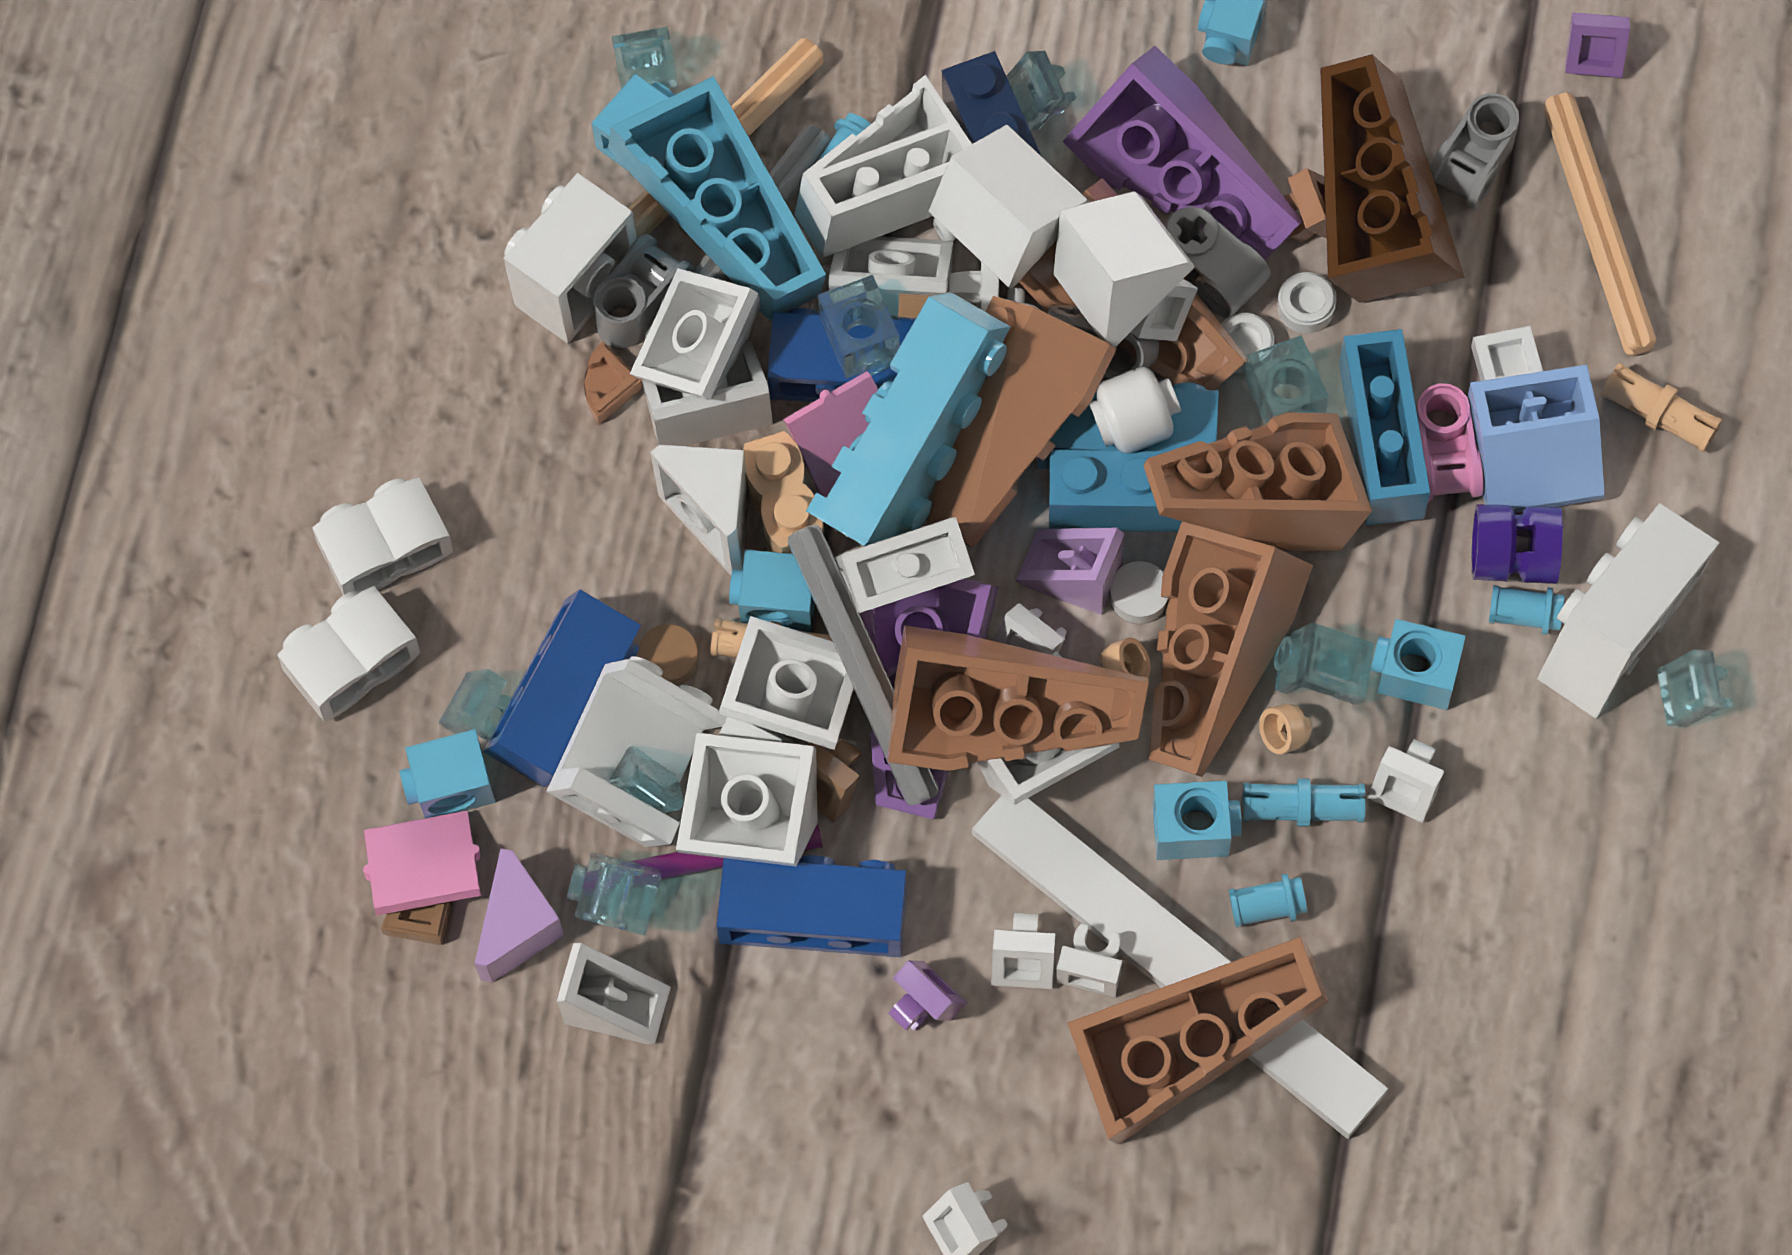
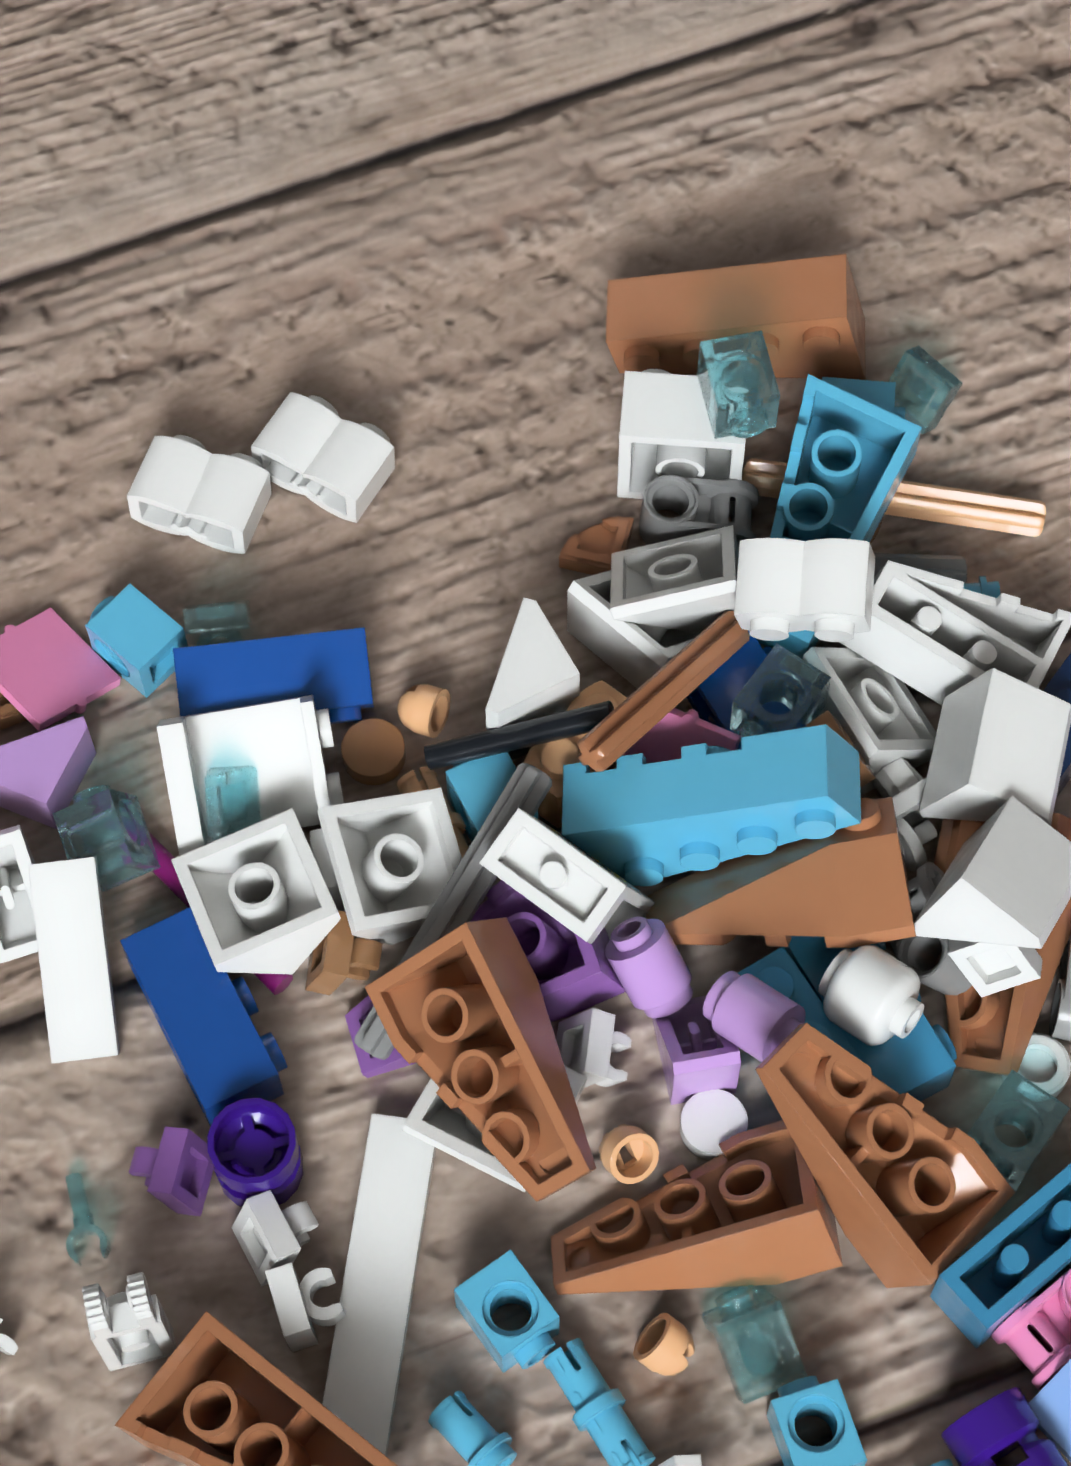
camera: 55 degrees right, 5 degrees down
none -> white tile [28,856,120,1064]
none -> clear light blue hand [65,1173,111,1266]
none -> white hinge [82,1272,177,1371]
none -> dark purple wheel [207,1098,304,1207]
none -> light nougat hinge [397,684,450,738]
none -> black bar [424,701,614,770]
none -> nougat axle [577,610,750,772]
none -> lavender brick [605,916,693,1019]
none -> nougat wedge [606,254,866,380]
none -> clear light blue brick [697,330,780,439]
none -> lavender brick [703,971,806,1062]
none -> white brick [734,538,875,642]

